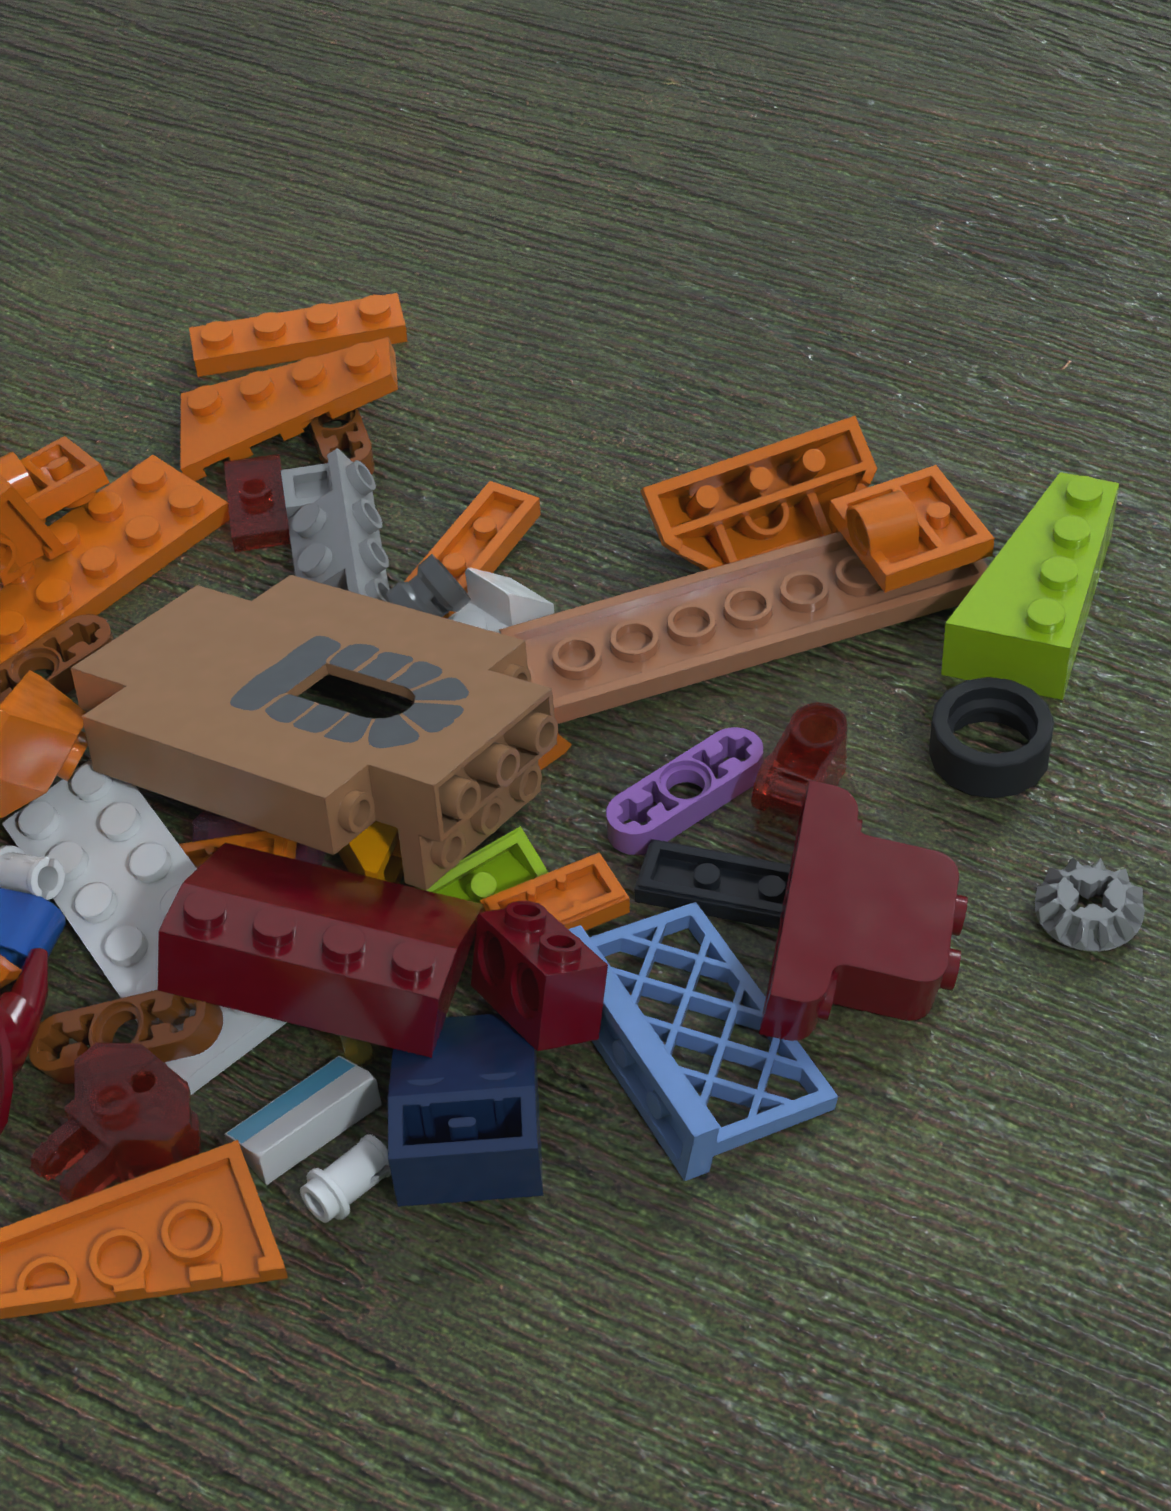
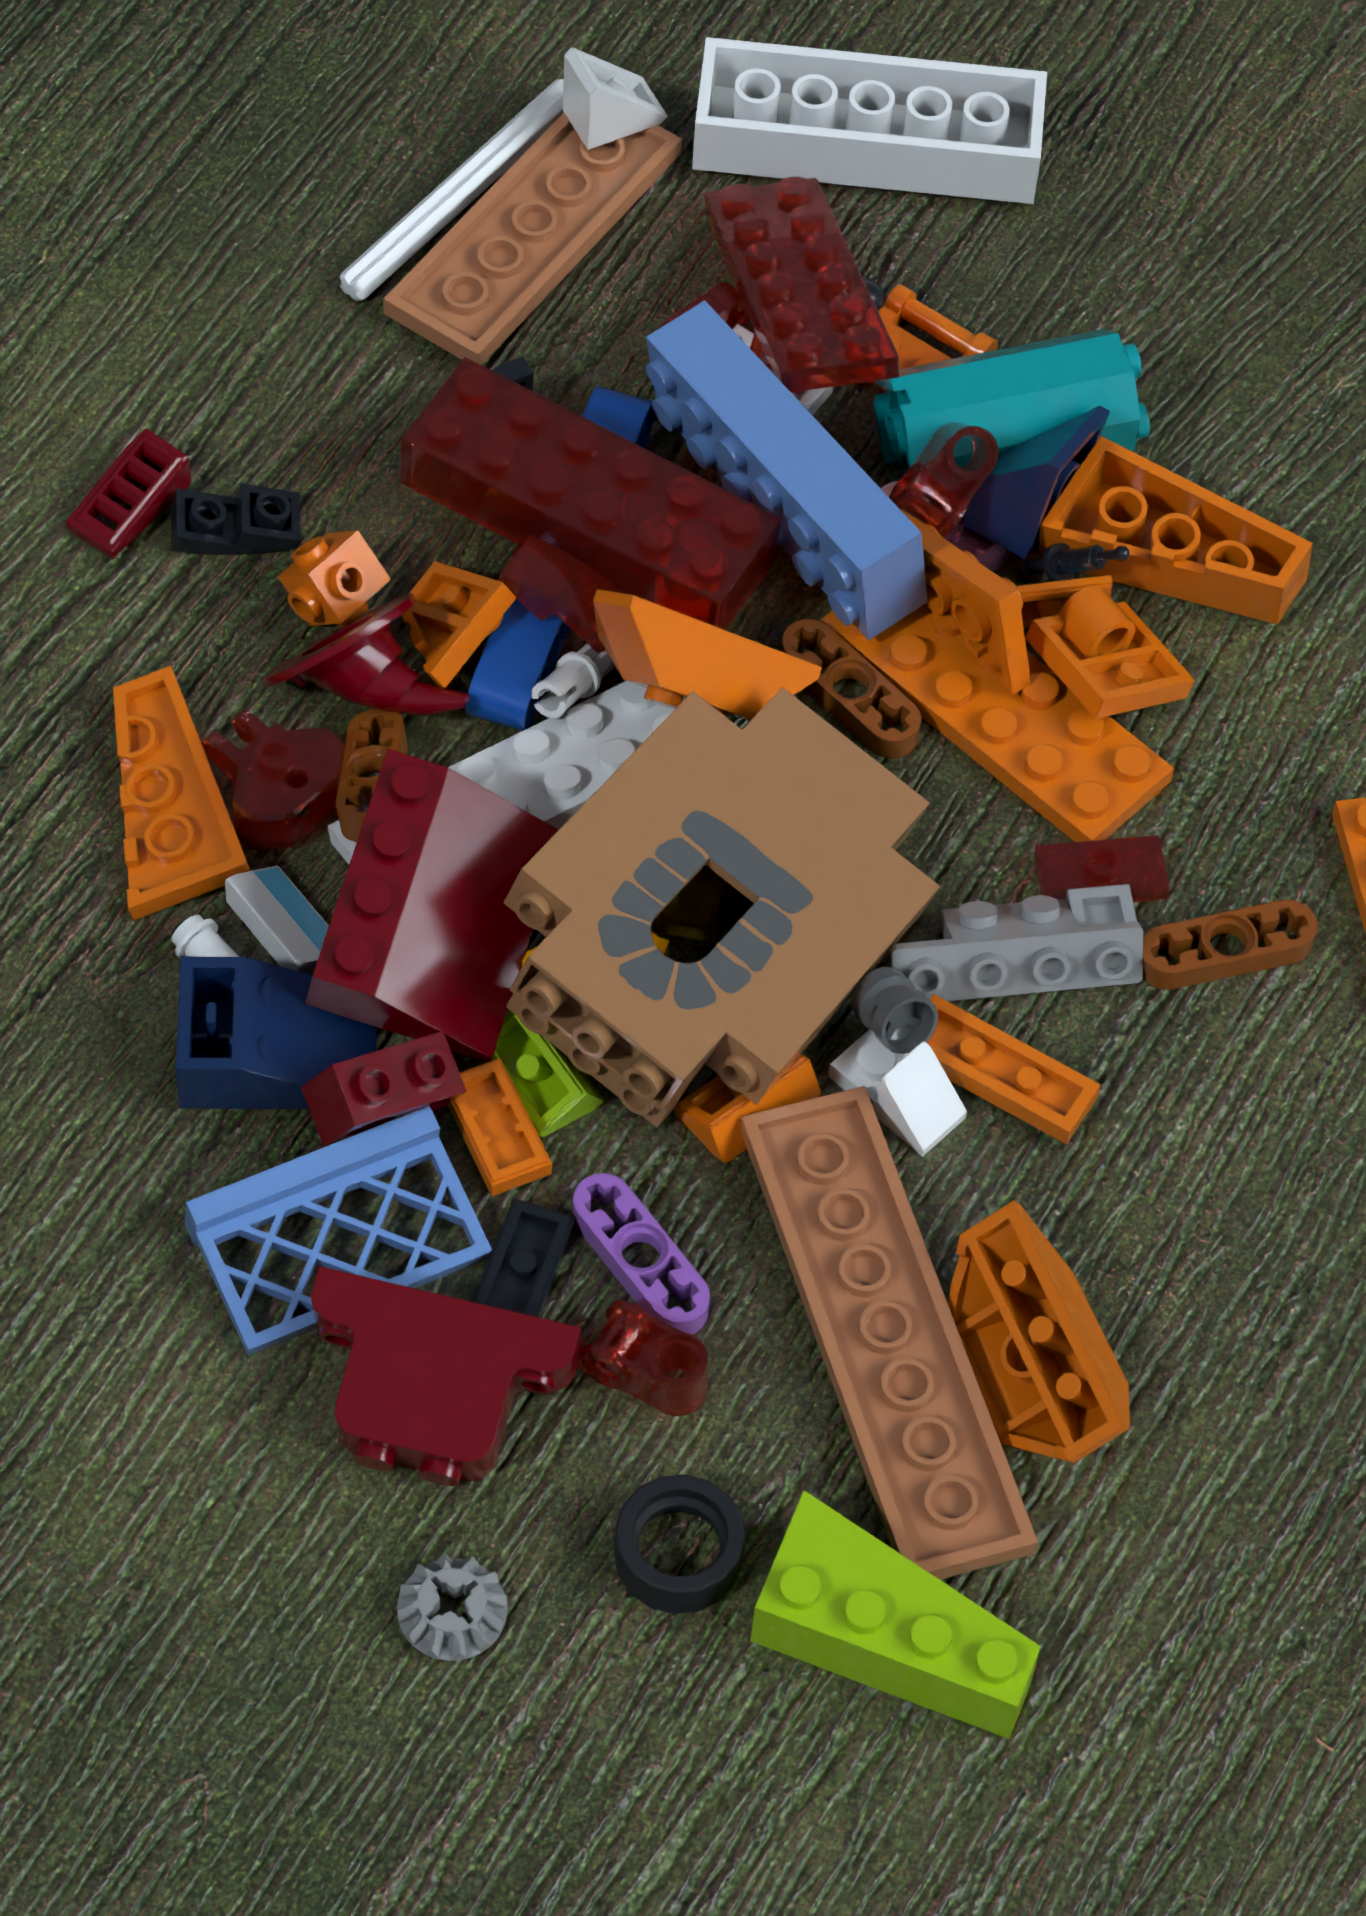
camera: 85 degrees right, 10 degrees up
orange wing [180,337,398,481] -> none
orange plate [830,465,994,593] -> none

